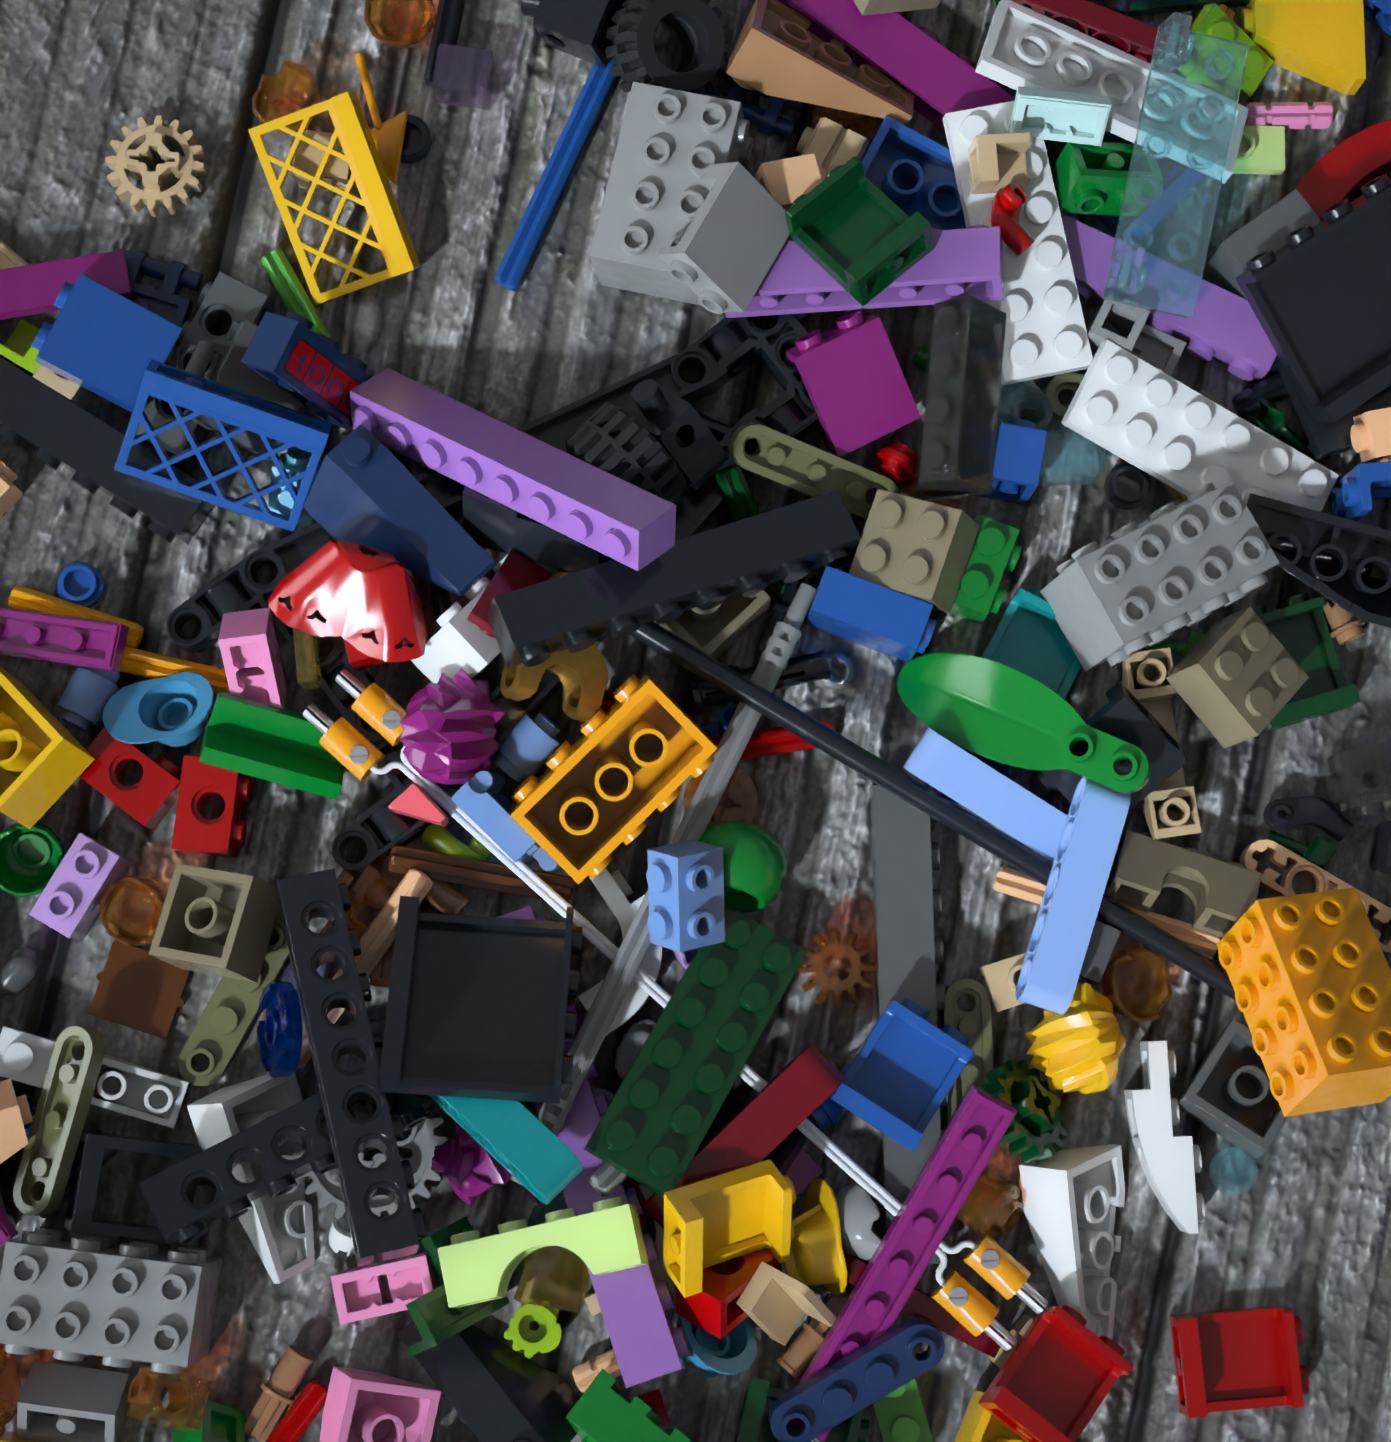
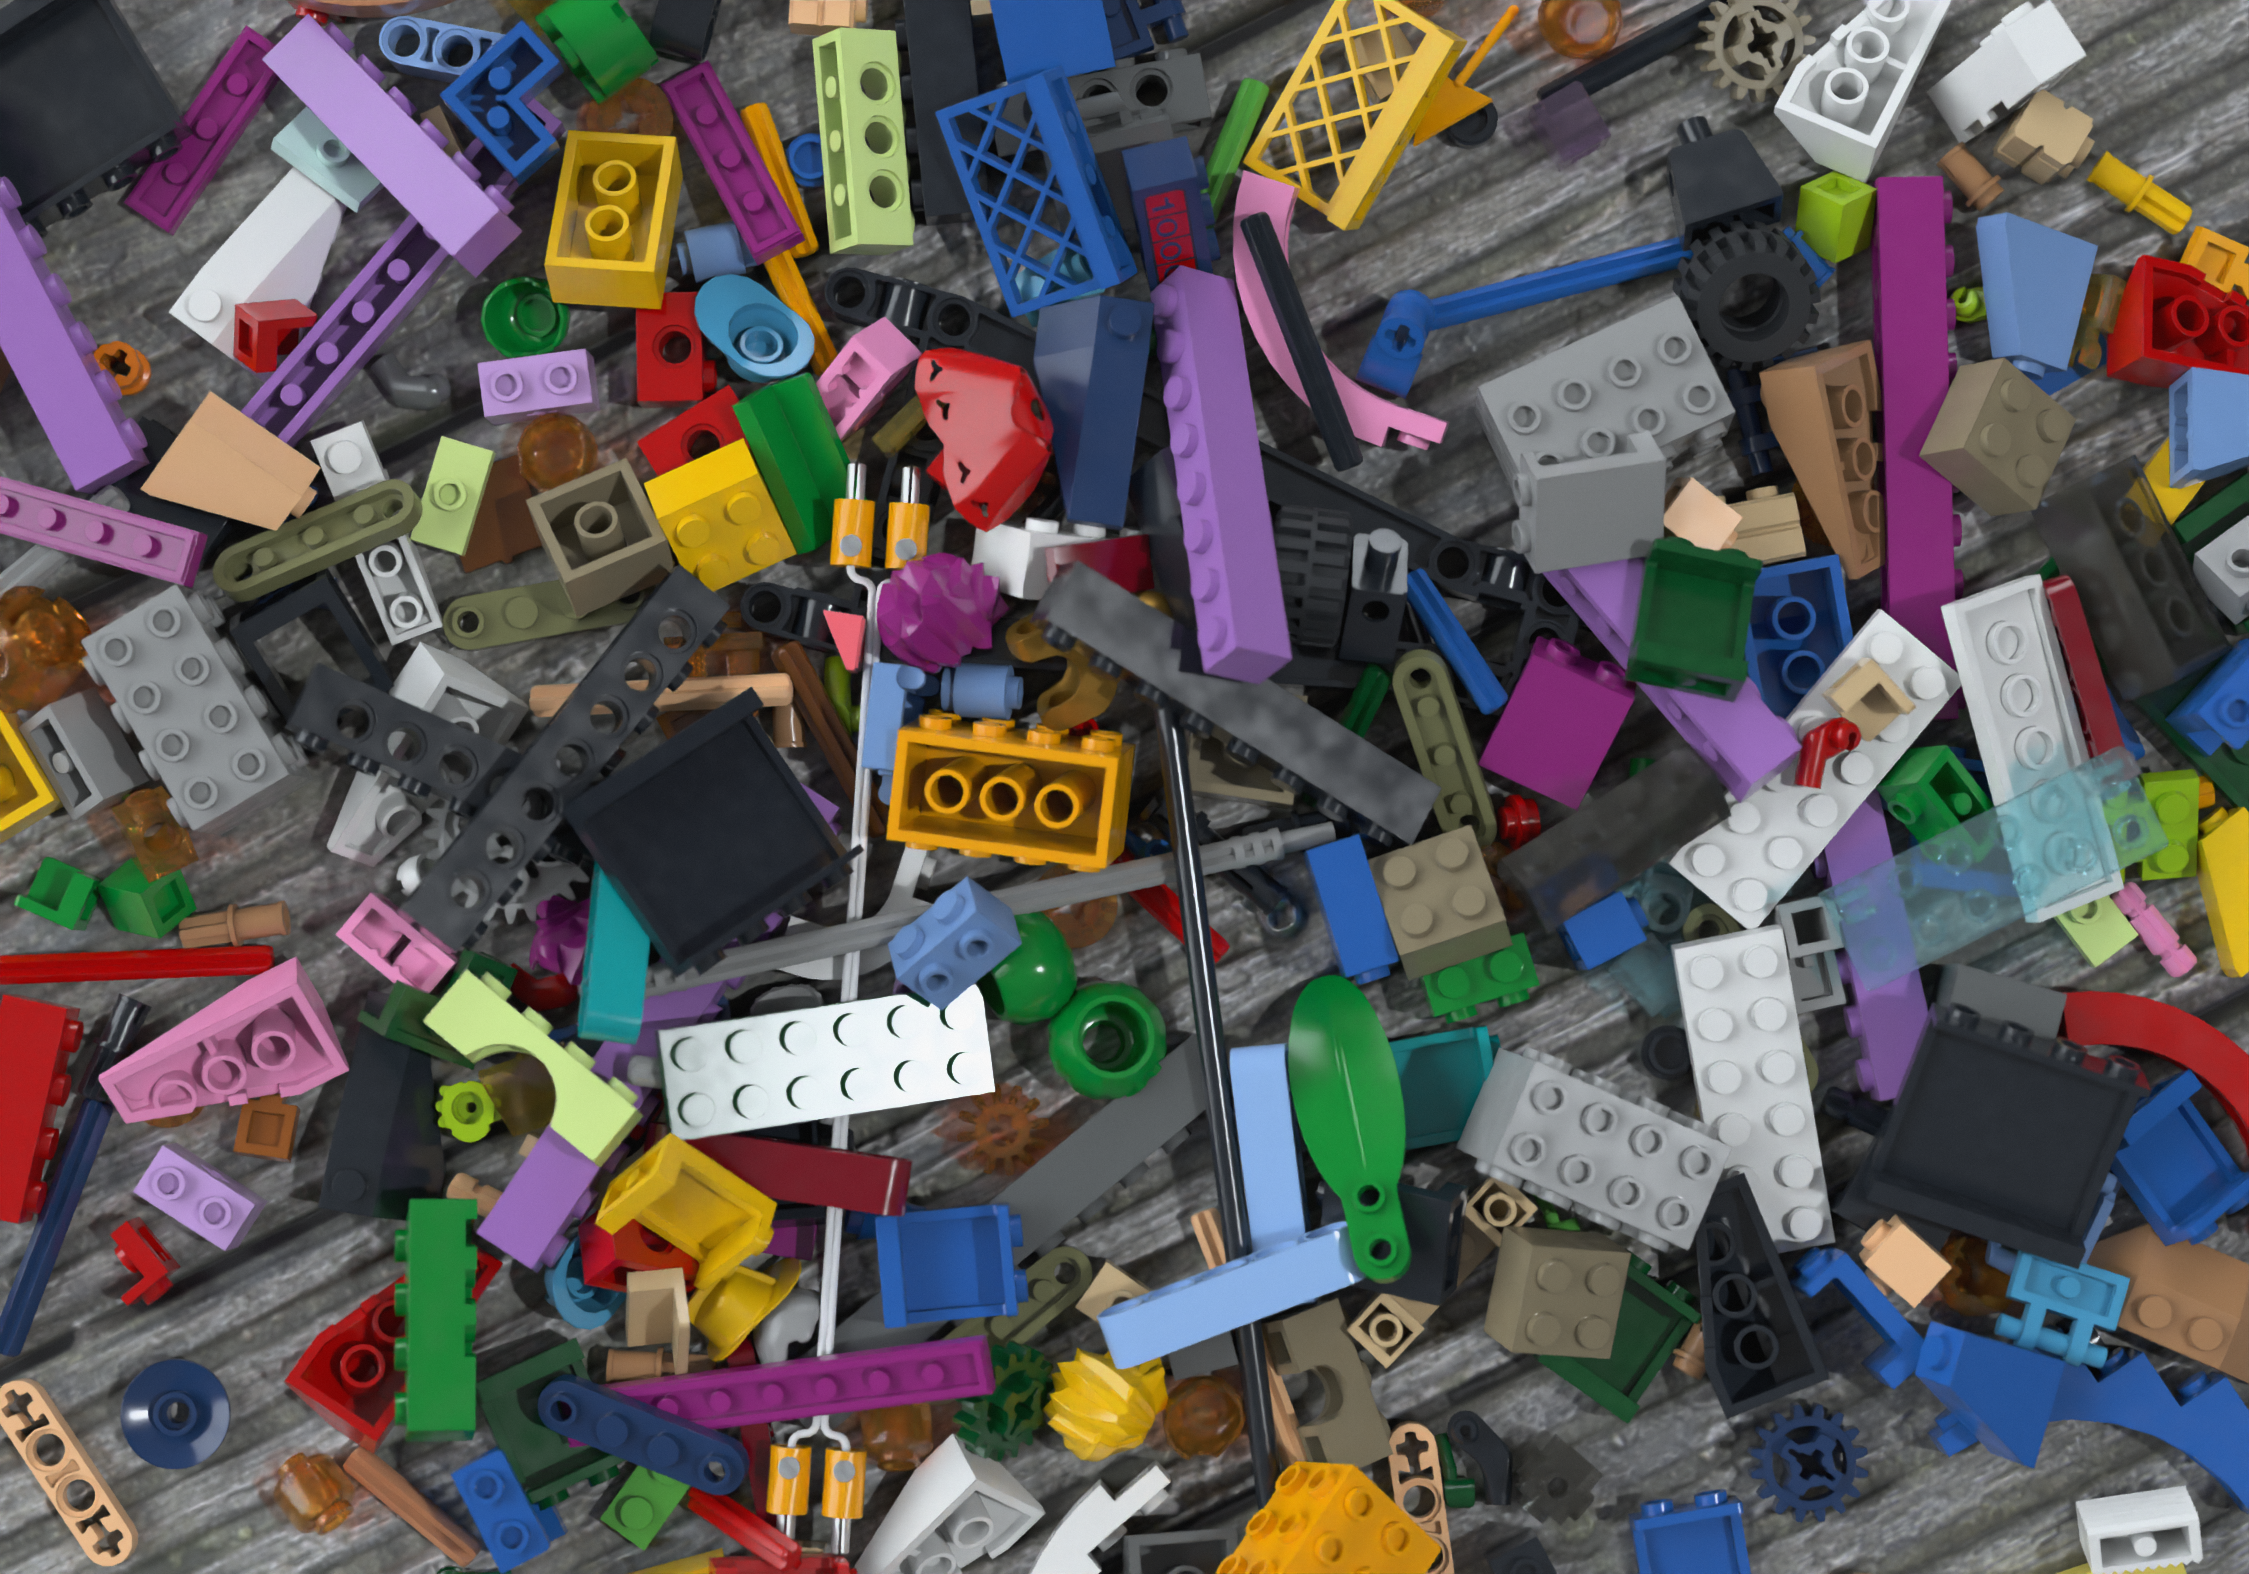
camera: 55 degrees right, 5 degrees up
clear blue tile [257,981,303,1078] -> none
light aqua plate [1009,86,1111,146] -> none
dark green hand [1248,399,1307,452] -> none
none -> yellowish green plate [410,436,496,557]
none -> red arm [509,962,579,1011]
none -> yellow brick [644,438,797,592]
none -> red axle [687,1487,803,1573]
none -> yellowish green brick [812,27,915,255]
none -> green piece [1048,980,1167,1100]
none -> bright pink arch [1233,170,1450,450]
none -> black axle [1240,212,1363,472]
none -> blue piece [1355,289,1435,399]
none -> blue axle [1406,568,1508,715]

